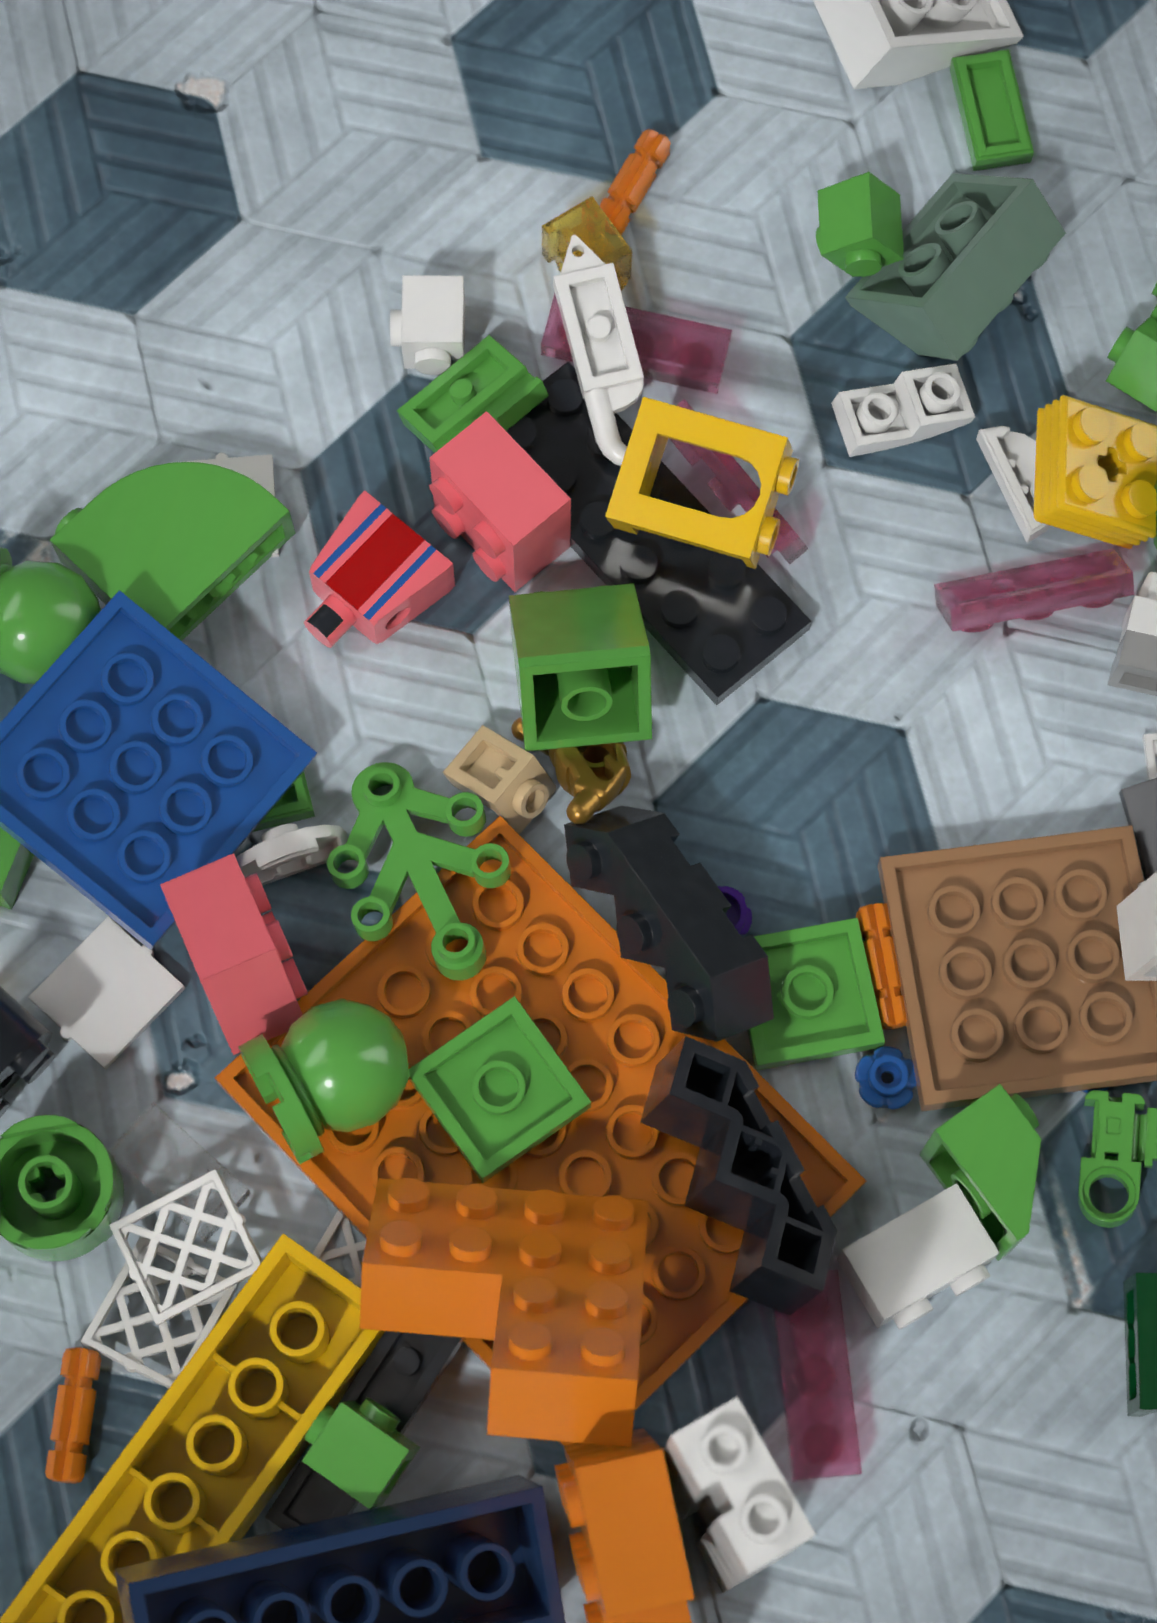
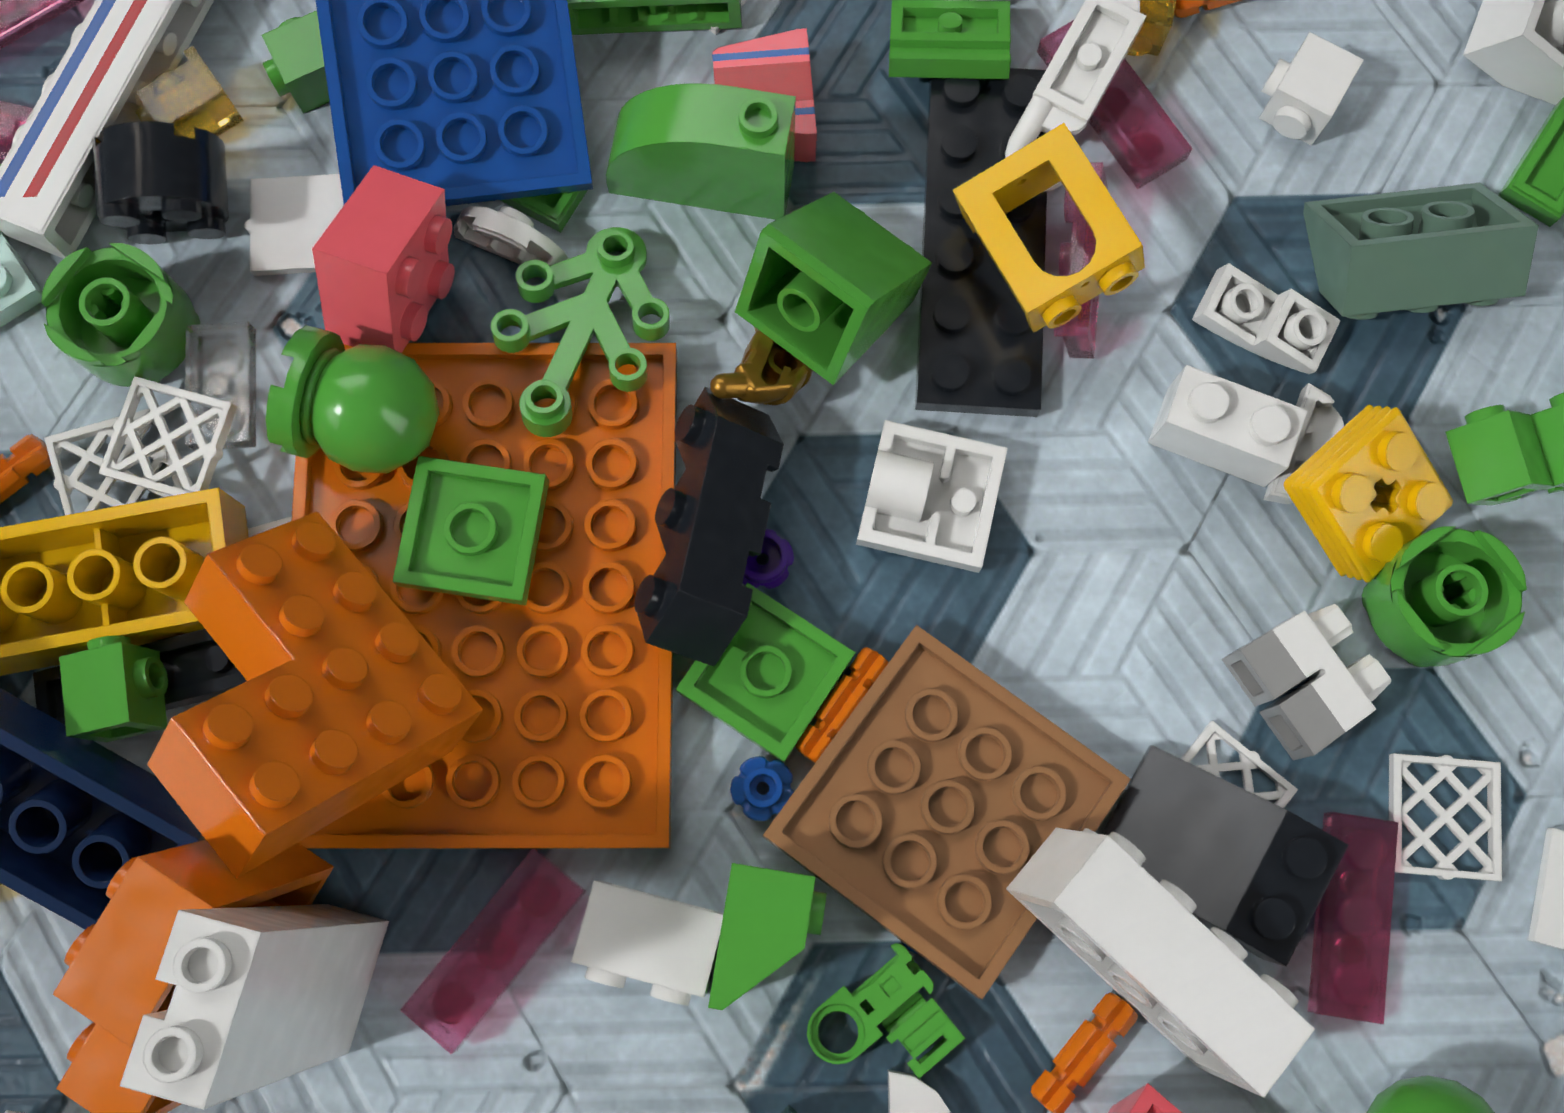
camera: 45 degrees right, 5 degrees up
coral brick [429,411,571,592] -> none
tan bracket [443,725,556,834] -> none
black brick [640,1036,838,1316] -> none
bright green brick [816,172,904,277] -> none
clear pink plate [934,548,1134,632] -> none
none -> bright green brick [606,83,796,220]
none -> white plate [856,420,1008,573]
none -> white brick [1148,365,1308,487]
none -> white brick [1259,32,1364,146]

